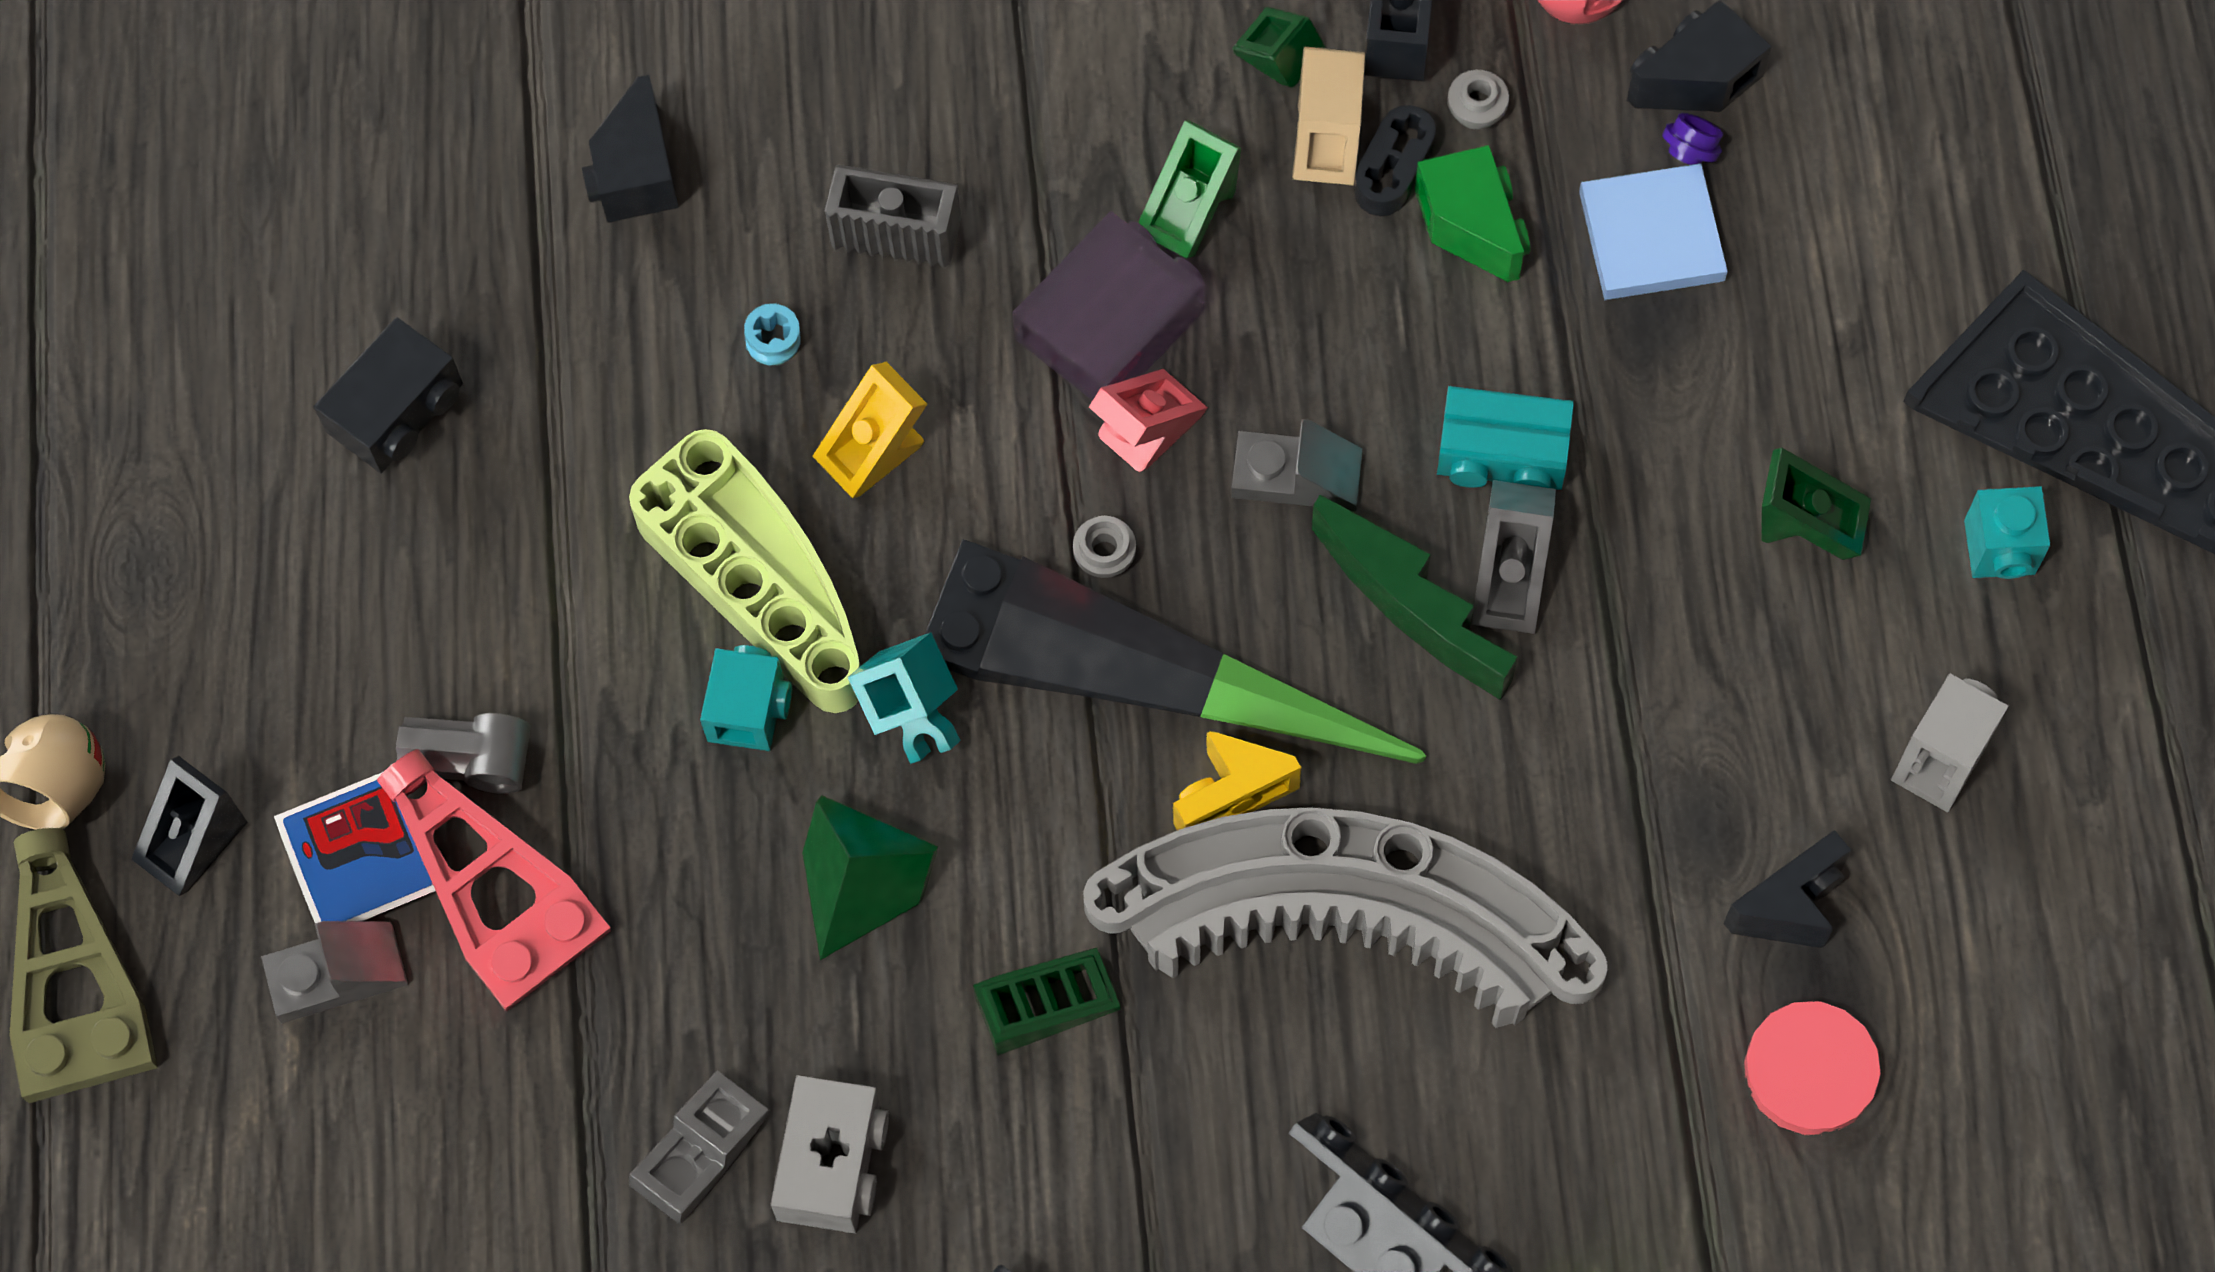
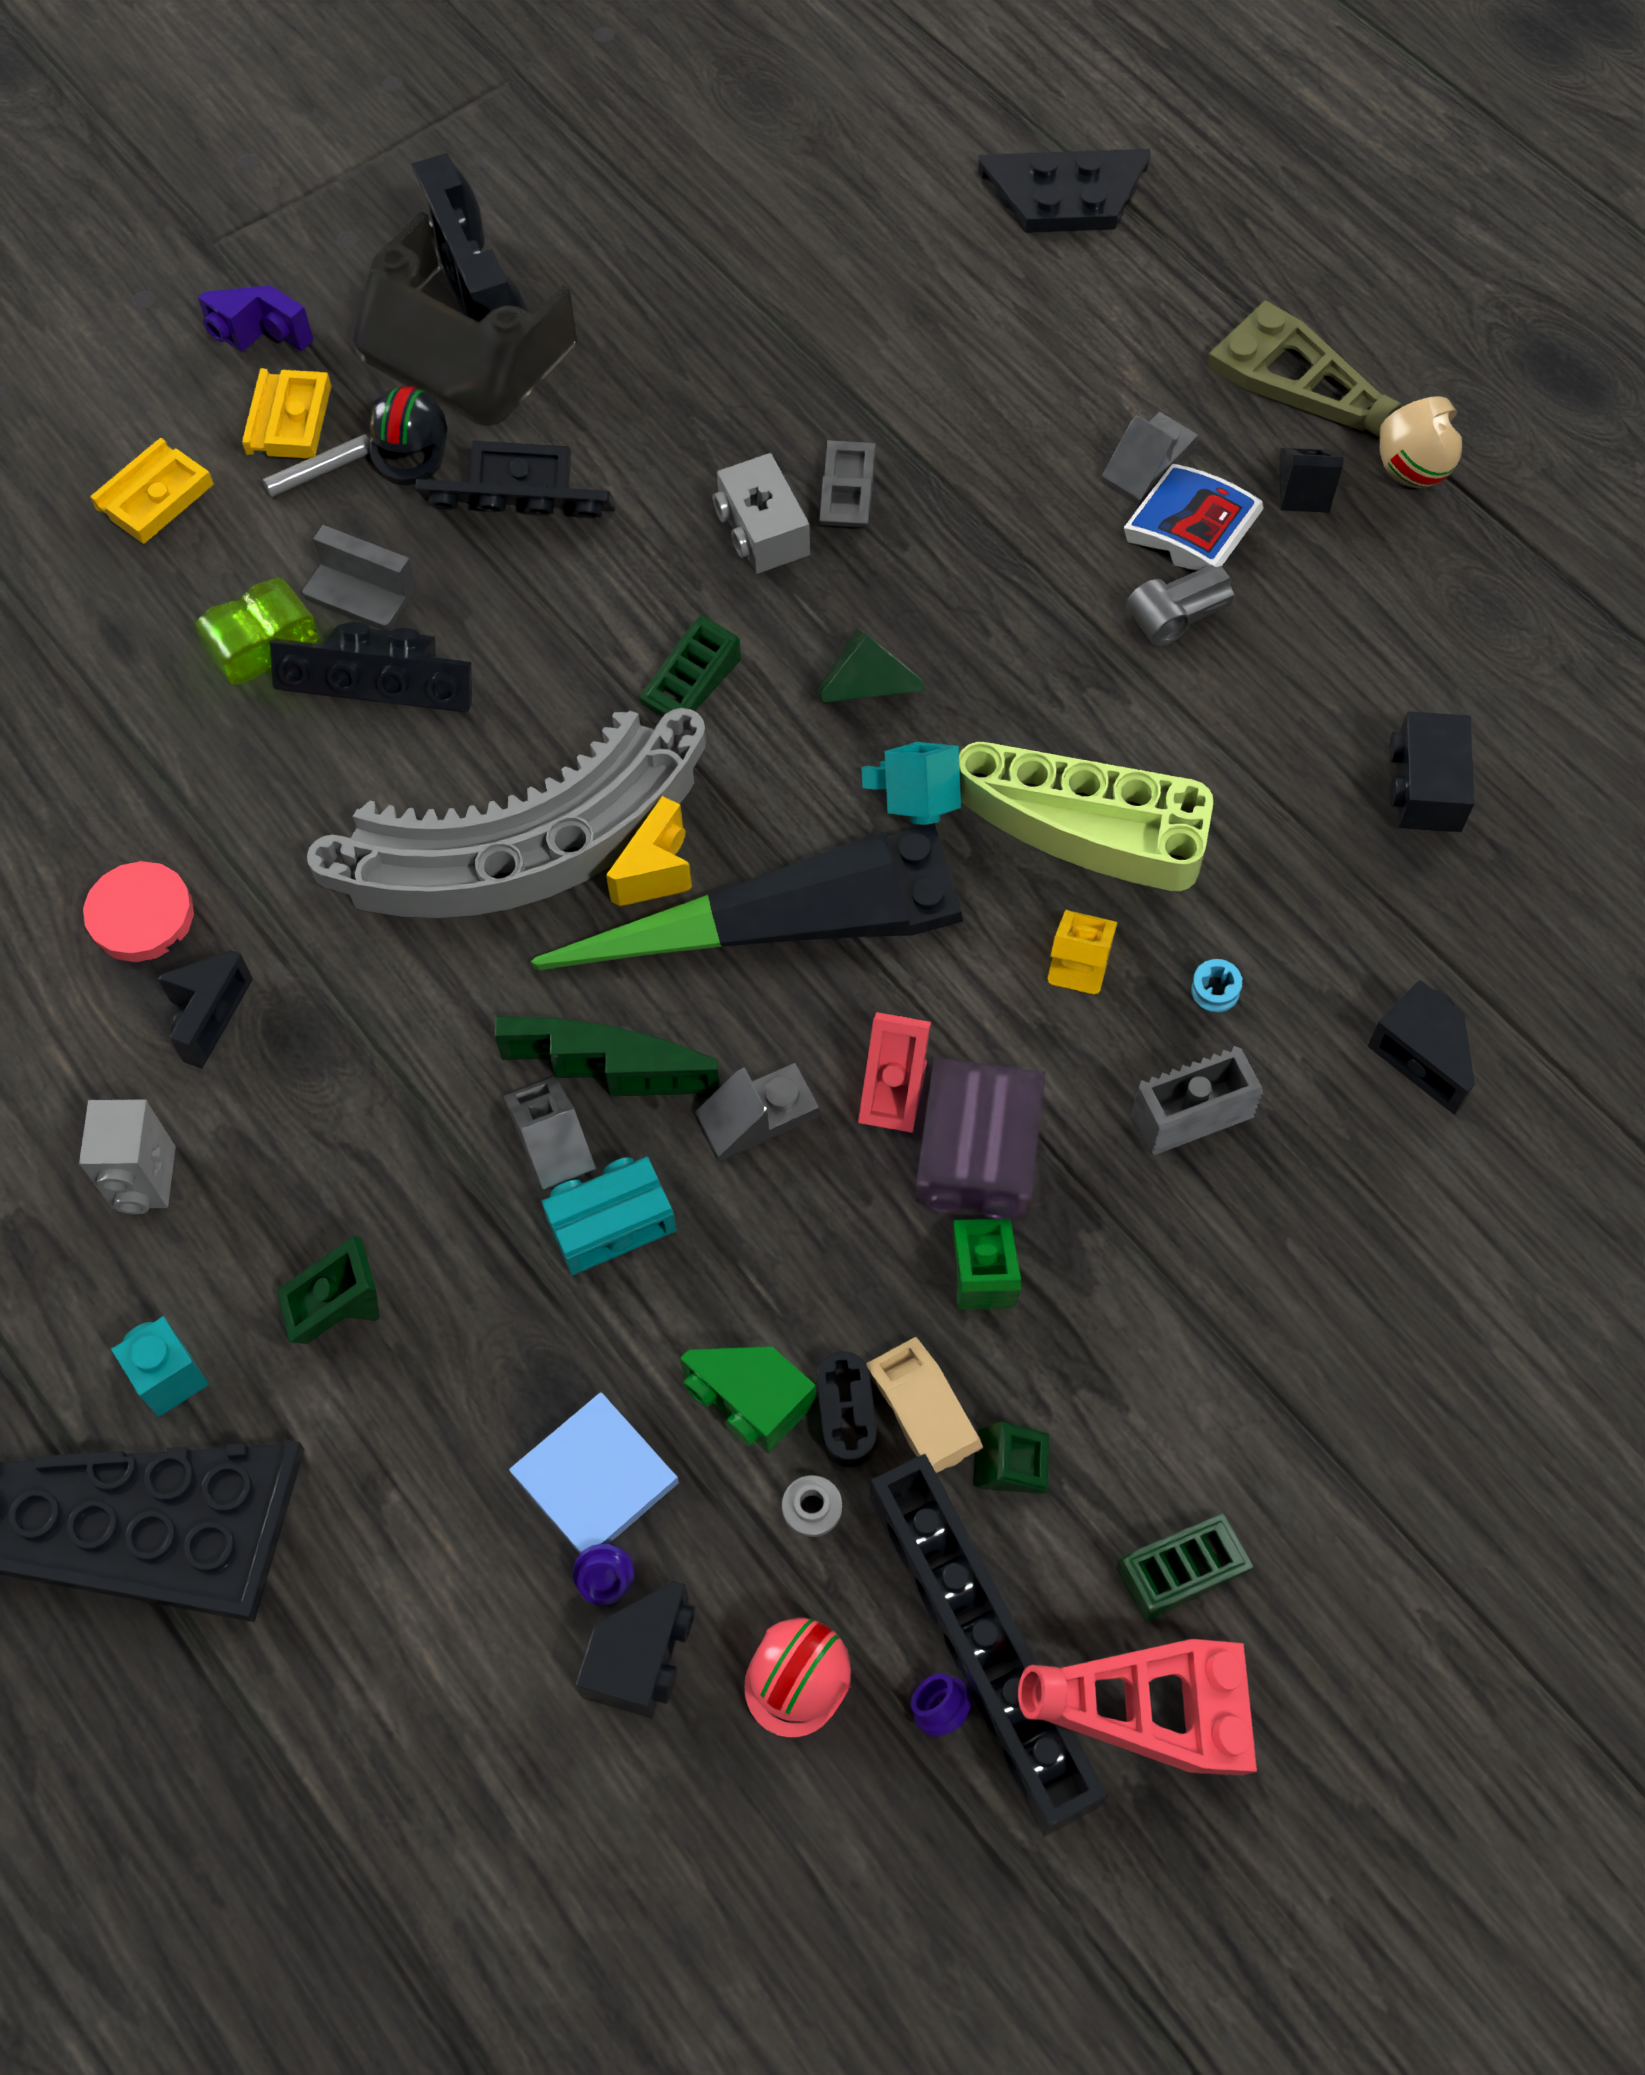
camera: 145 degrees right, 5 degrees down
coral plate [377,749,611,1012] -> none
teal brick [700,645,792,751] -> none
light grey plate [1073,516,1136,578] -> none

